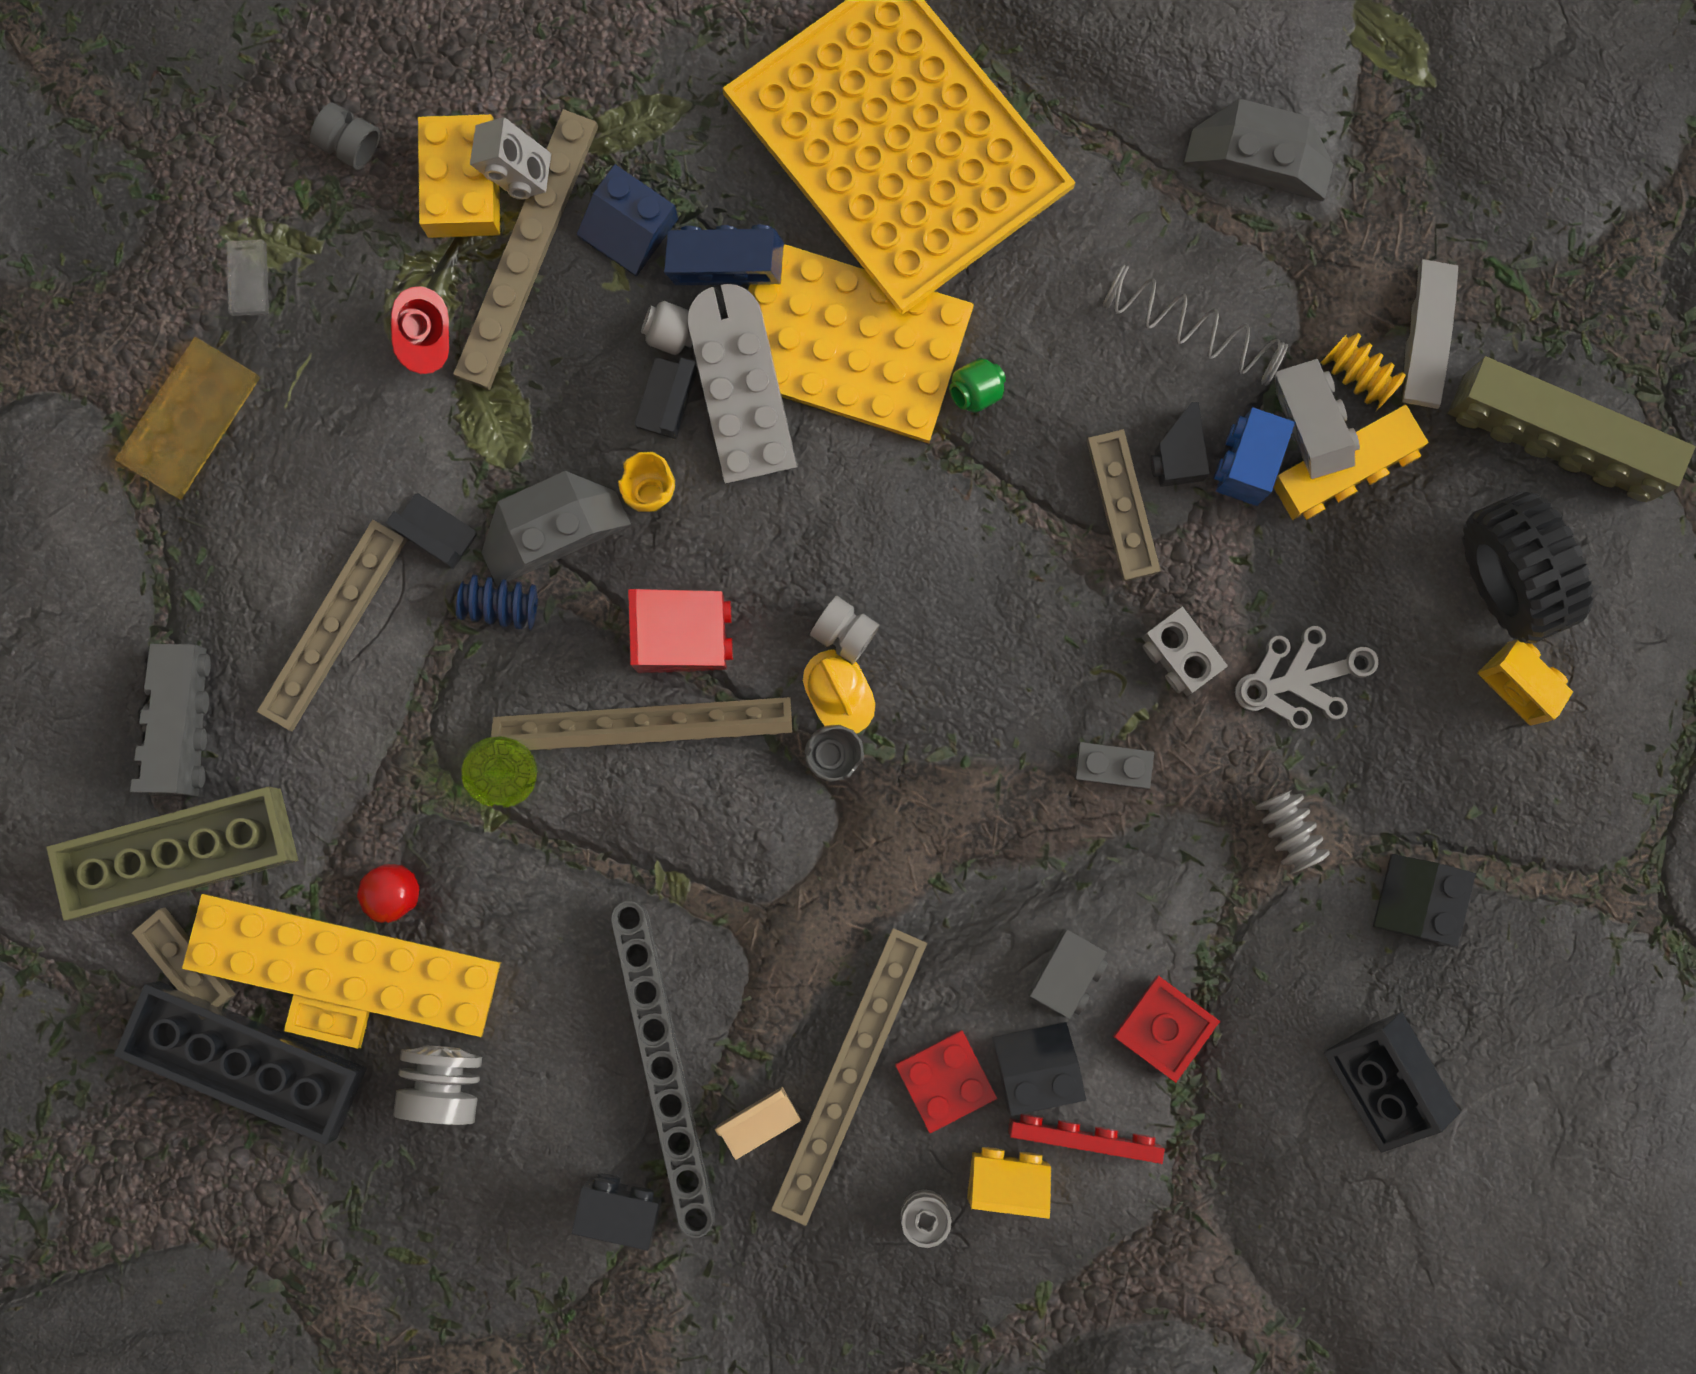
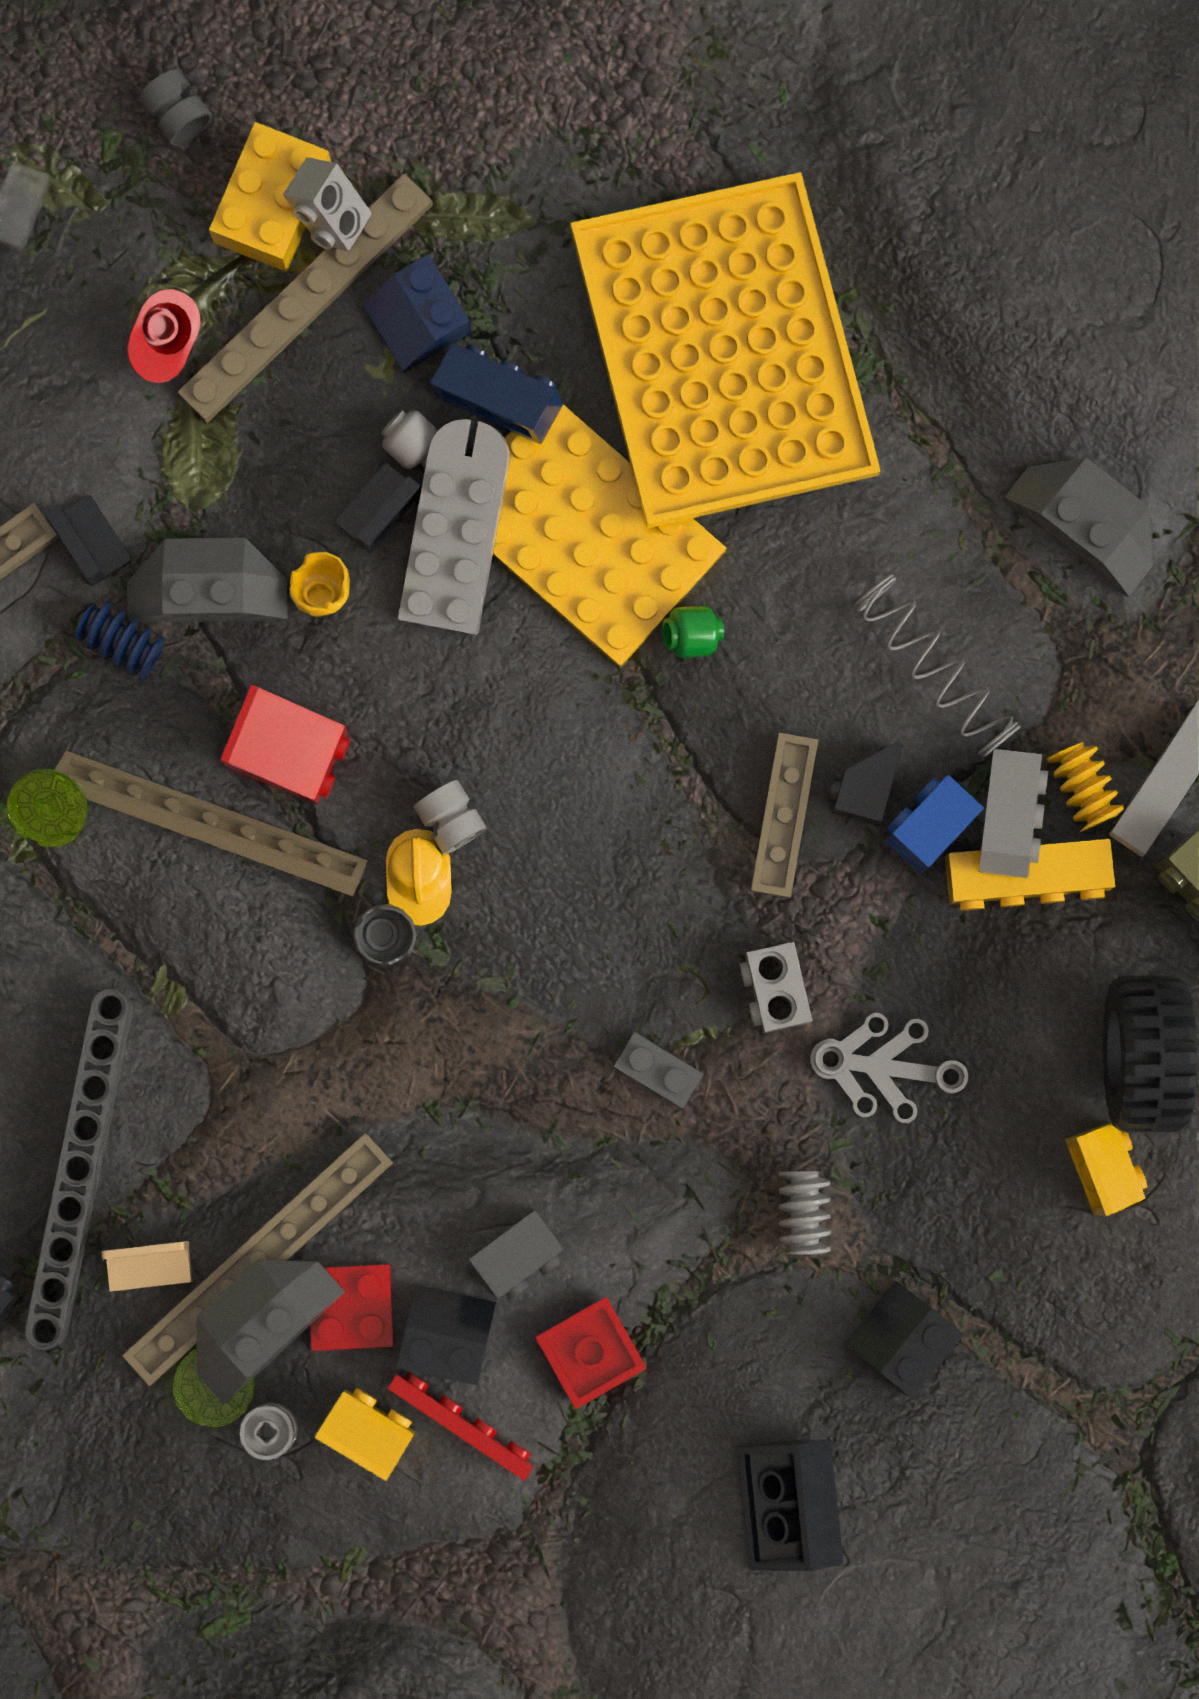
camera: 20 degrees right, 0 degrees up
none -> clear neon green tile [172,1349,255,1427]
none -> dark grey wedge [197,1260,346,1404]

